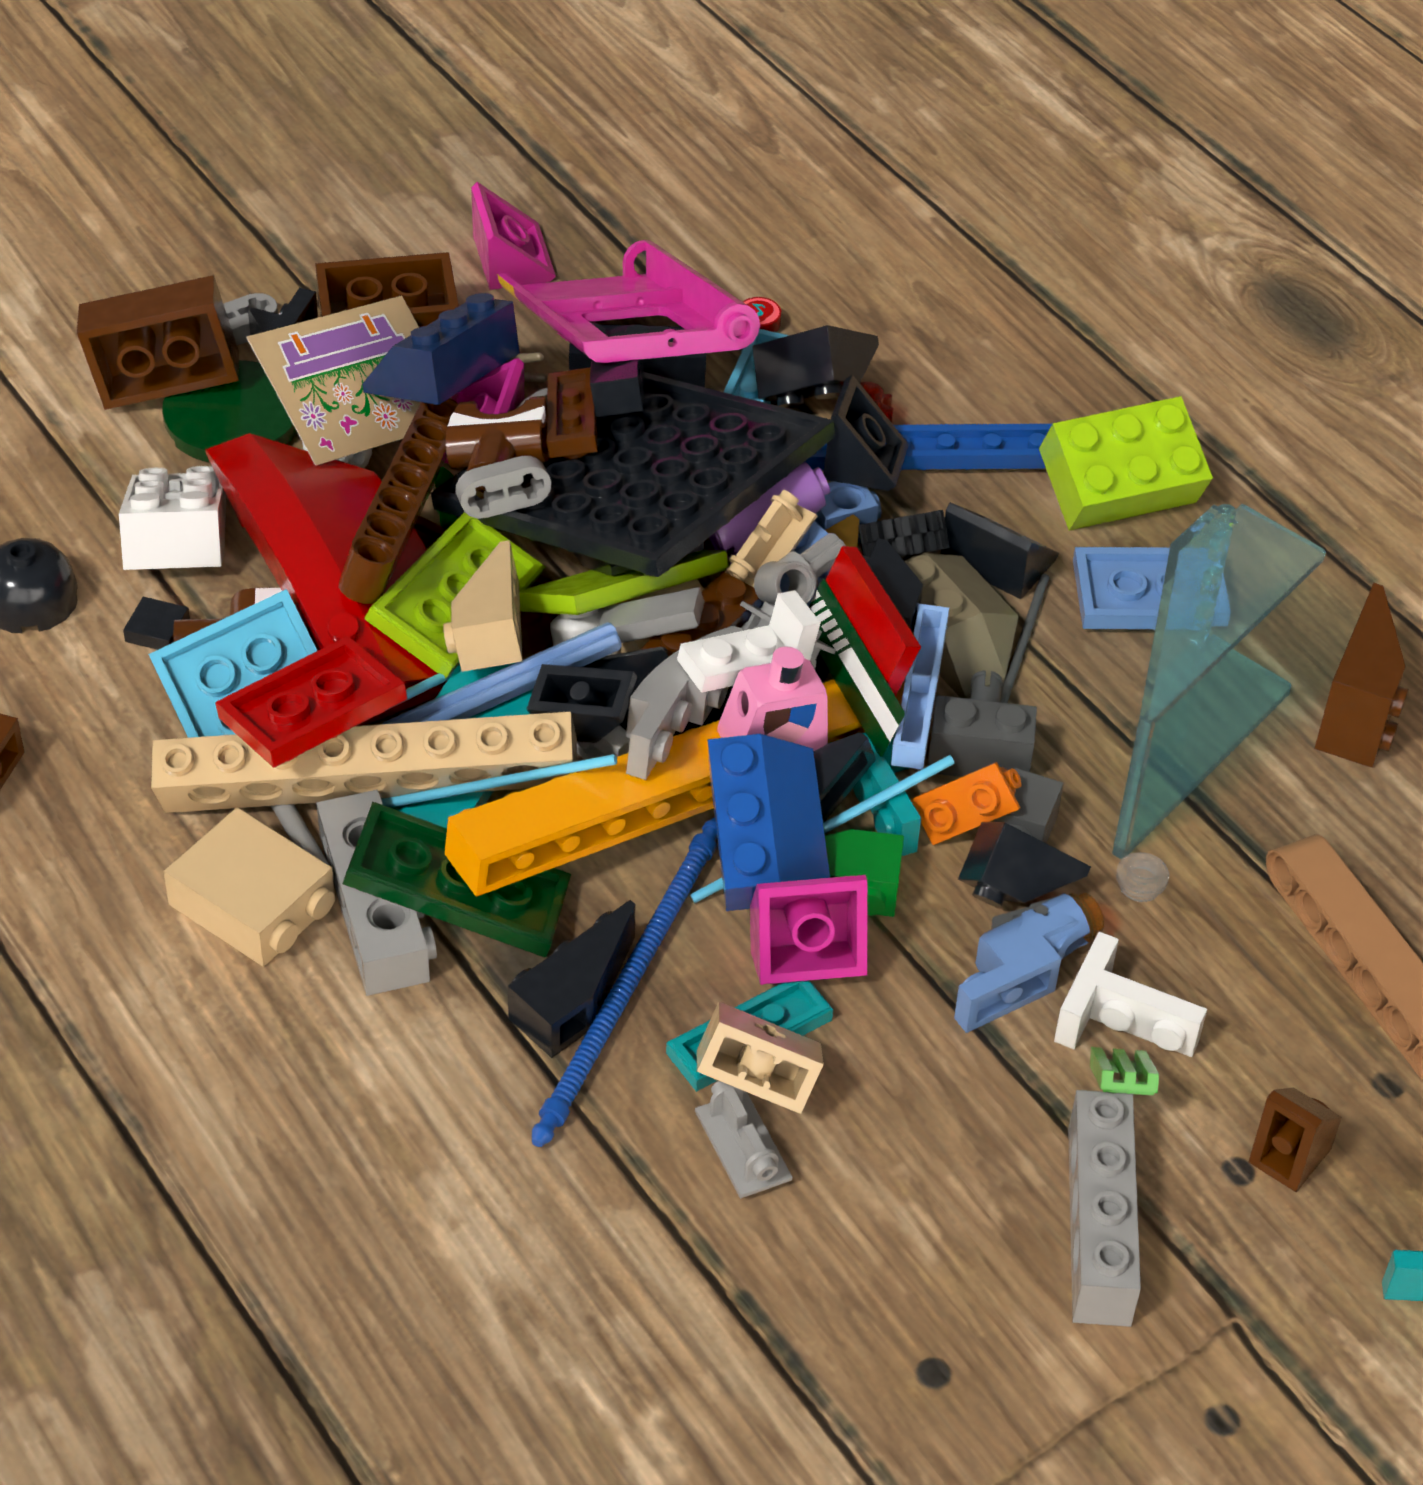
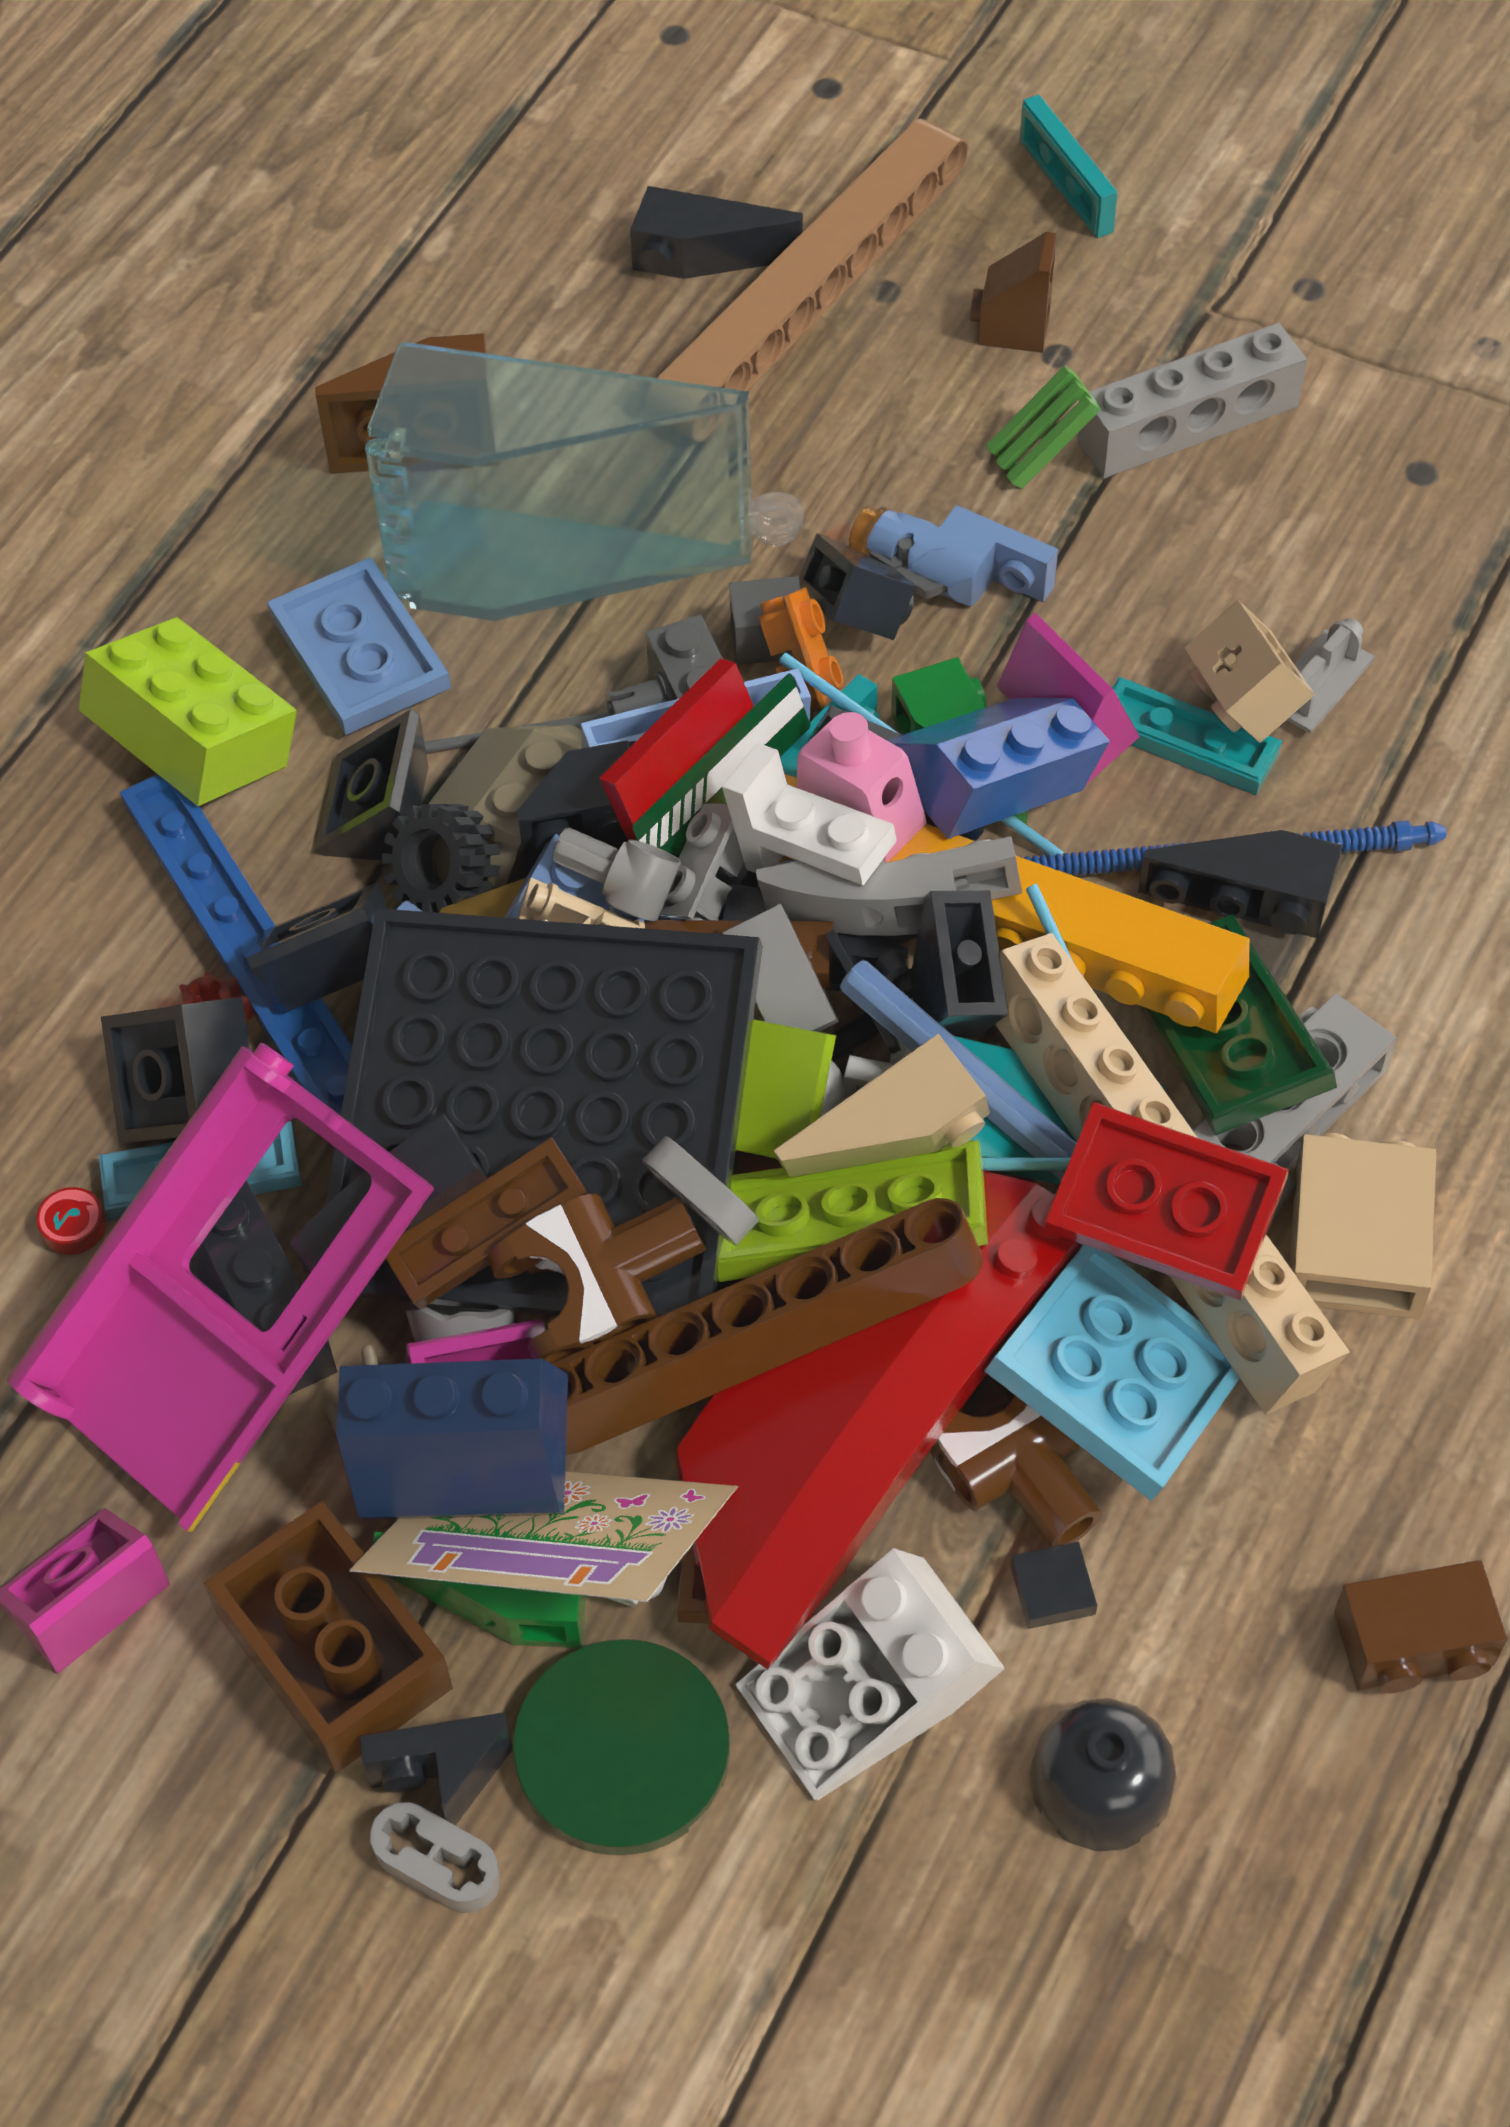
camera: 115 degrees left, 10 degrees up
reddish brown brick [77,275,239,410] -> none
white bracket [1054,932,1207,1057] -> none

